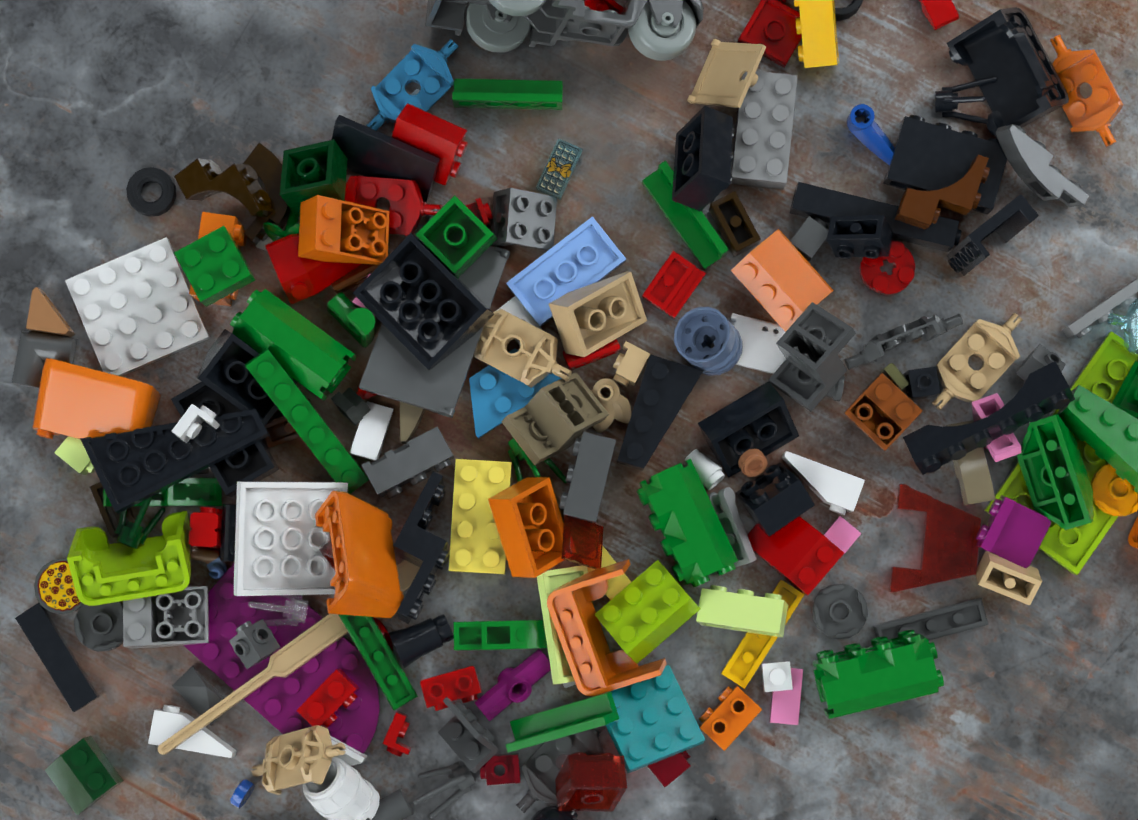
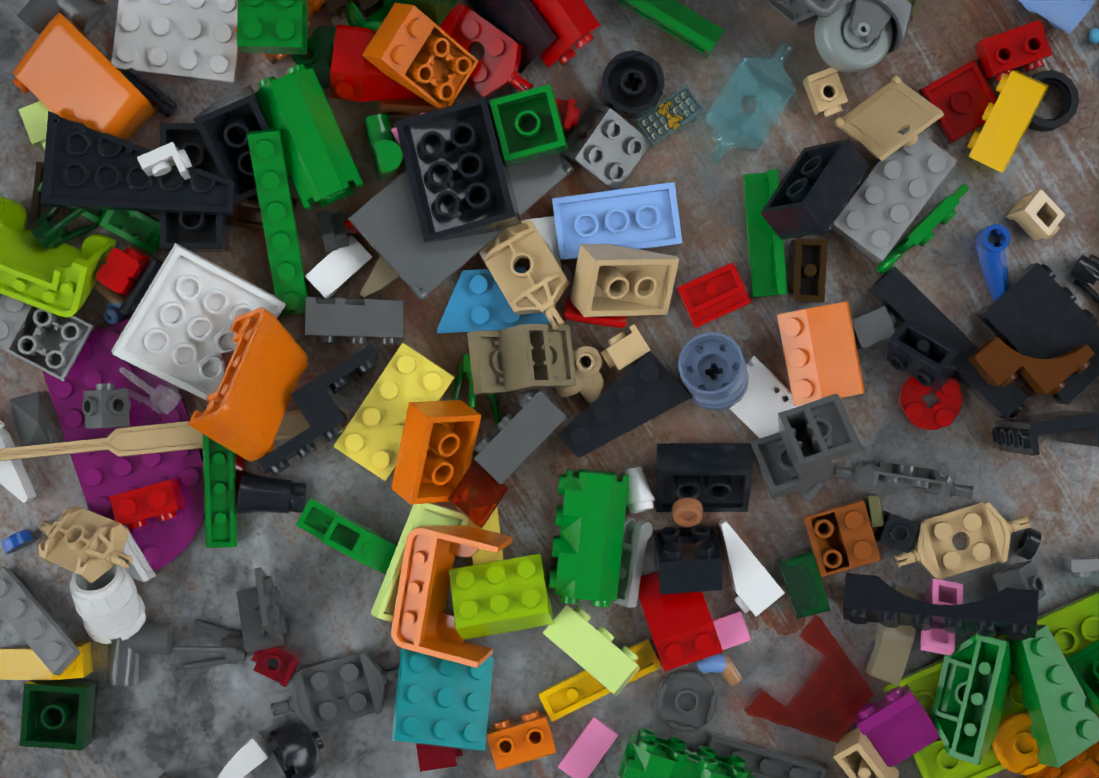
camera: 30 degrees right, 5 degrees up
red bracket [382,711,411,757] -> none
red bracket [420,666,483,711] -> none
magenta piece [474,649,551,721] -> none
green fence [506,691,619,753] -> none
clear red brick [555,752,627,812] -> none
white plate [761,661,793,692] -> none
none -> black axle [124,68,177,117]
none -> dark green plate [292,26,336,88]
none -> black brick [601,50,665,119]
none -> arm [698,653,743,686]
none -> clear light blue plate [705,42,796,165]
none -> piece [777,547,830,619]
none -> tan brick [803,67,848,118]
none -> green plate [876,183,969,274]
none -> tan brick [1006,189,1065,241]
none -> black tile [1016,528,1042,560]

